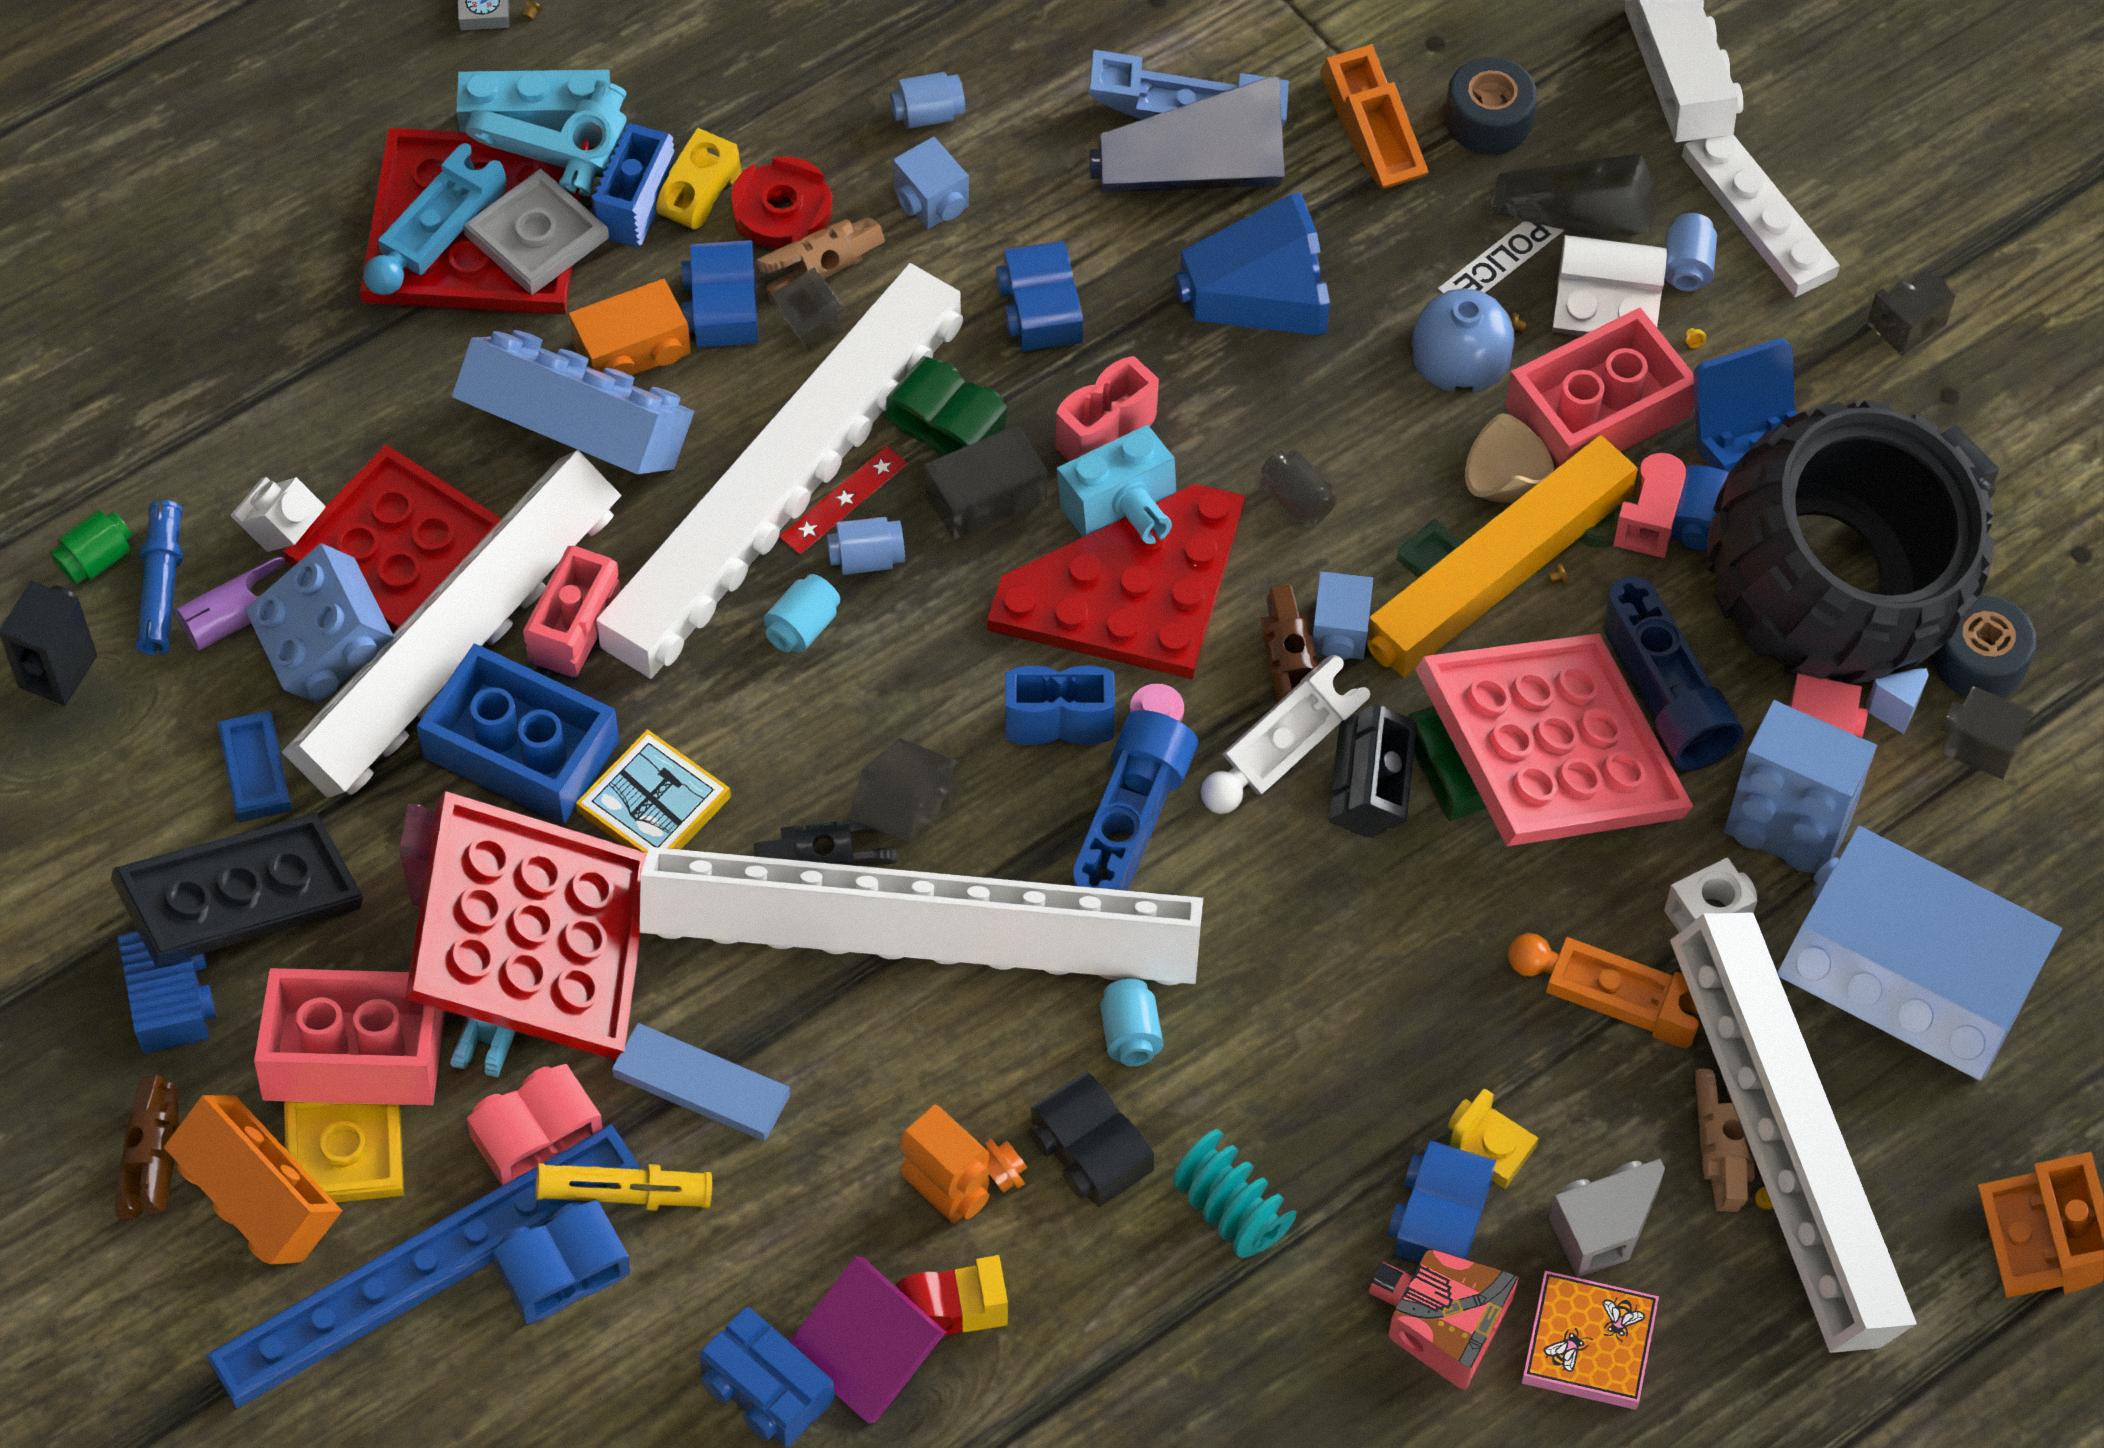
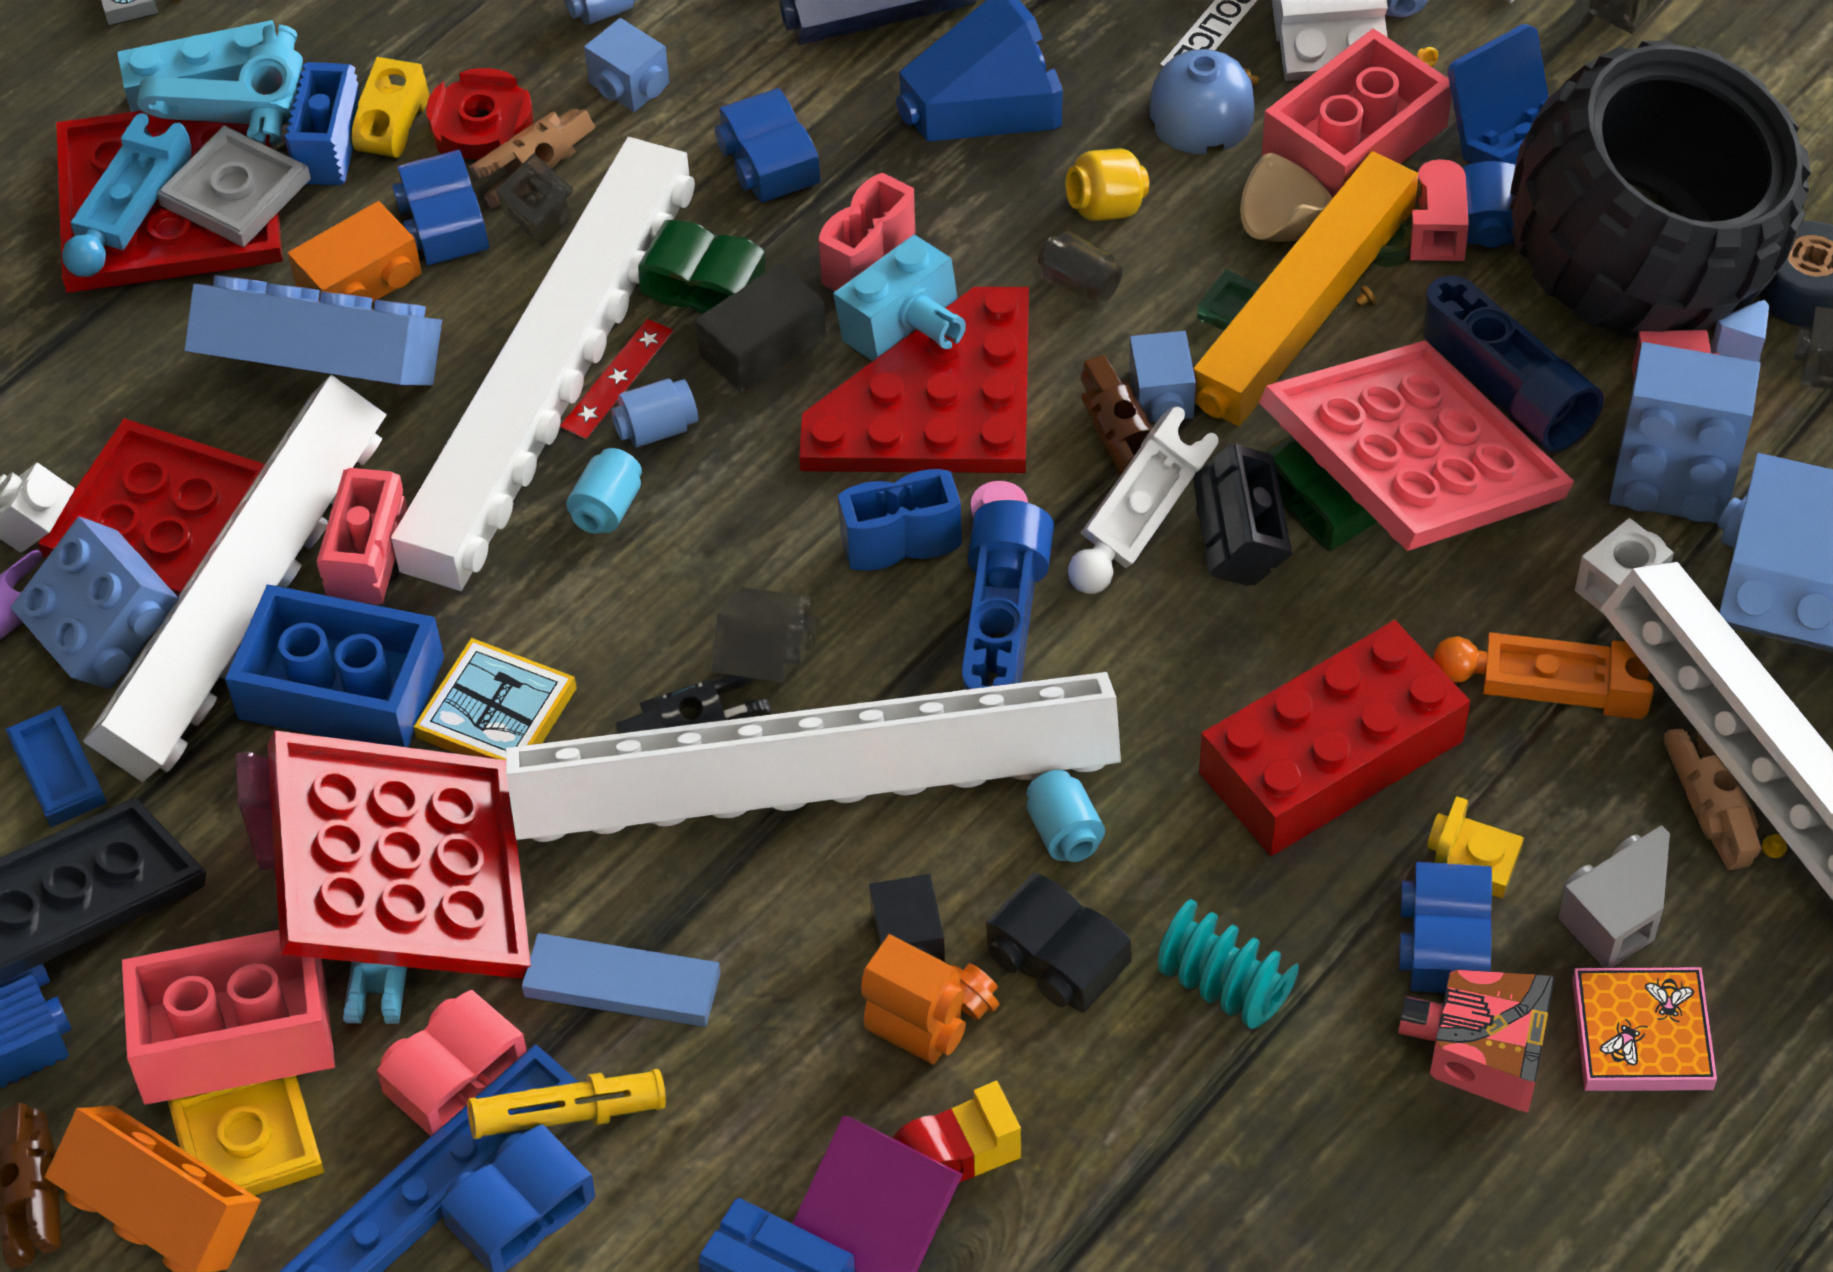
camera: 10 degrees left, 5 degrees down
none -> black brick [869,873,945,962]
none -> yellow head [1065,148,1149,221]
none -> red piece [1199,620,1470,857]

